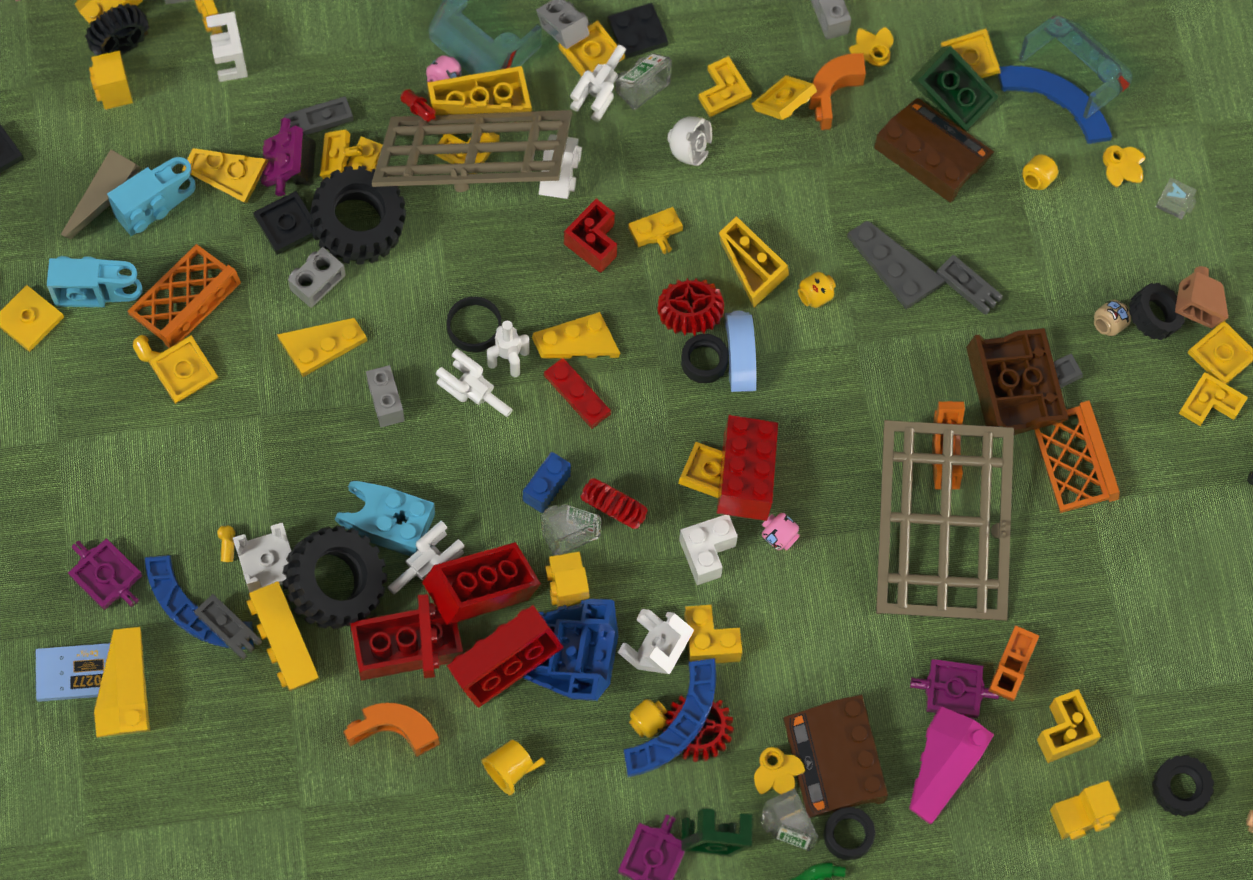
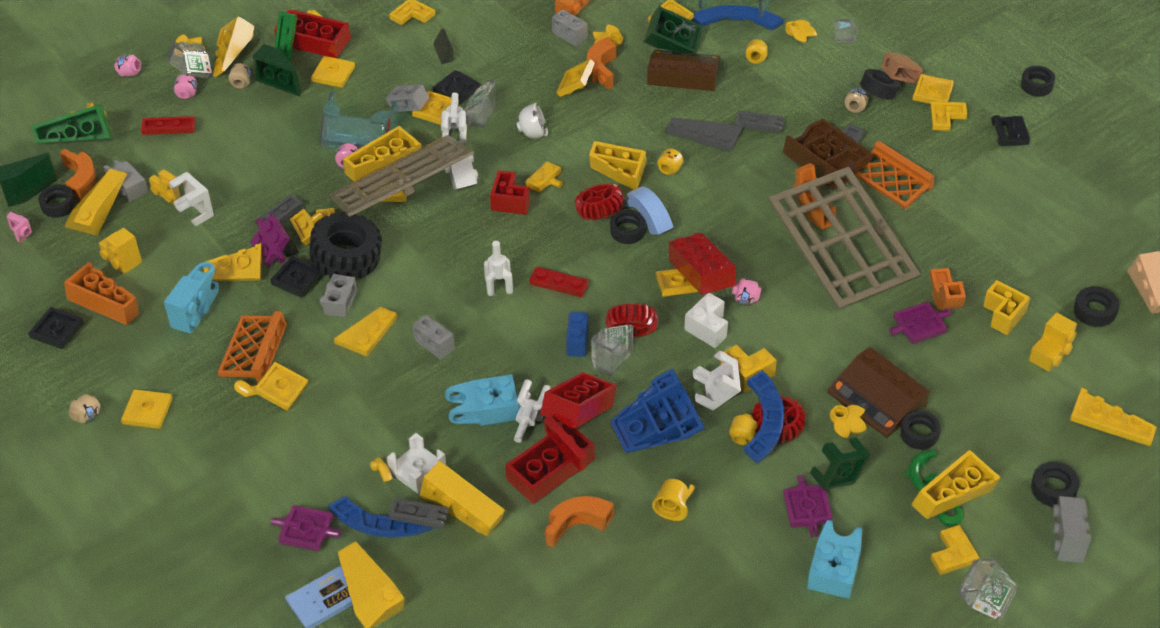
camera: 25 degrees left, 20 degrees down
medium azure brick [47,256,142,307] -> none
dark tan wedge [61,150,141,240] -> none
black gear [85,3,150,56] -> none
black tyre [282,526,387,629] -> none
red axle [400,89,436,122] -> none
white plant [436,348,513,417] -> none
black tyre [447,297,502,352] -> none
red brick [447,605,564,708] -> none
yellow wing [532,312,620,358] -> none
yellow brick [545,551,589,608] -> none
yellow plate [698,56,752,117] -> none
clear slope [760,788,818,851] -> none
dark pink wedge [909,707,994,824] -> none
none -> orange wedge [64,262,139,325]

